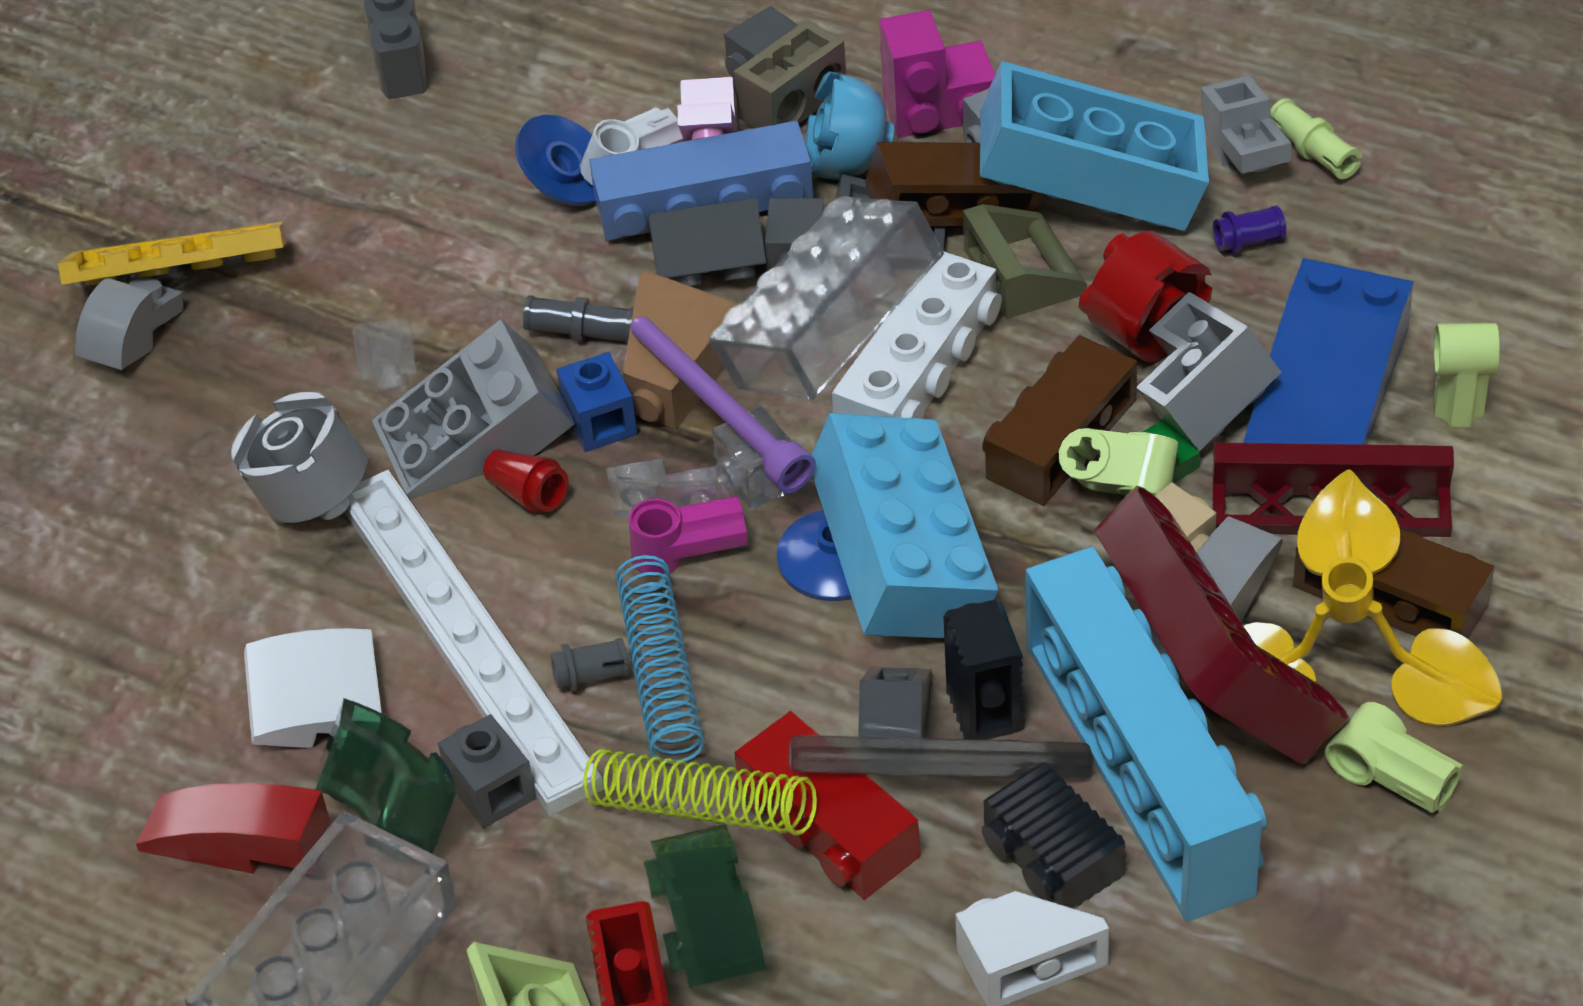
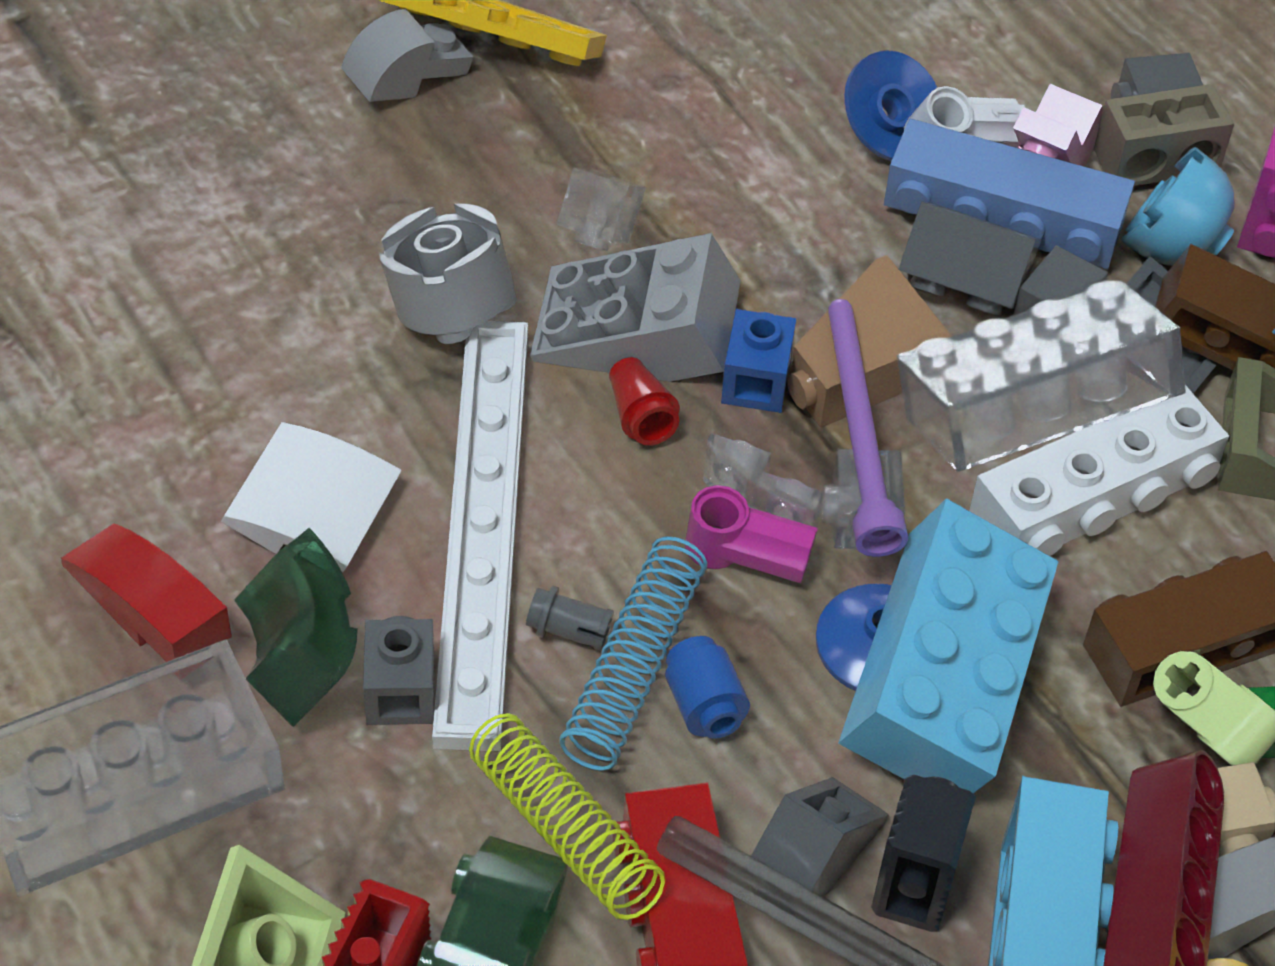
camera: 25 degrees right, 5 degrees up
dark grey pin [523,295,633,343] -> none
none -> blue brick [665,636,750,739]

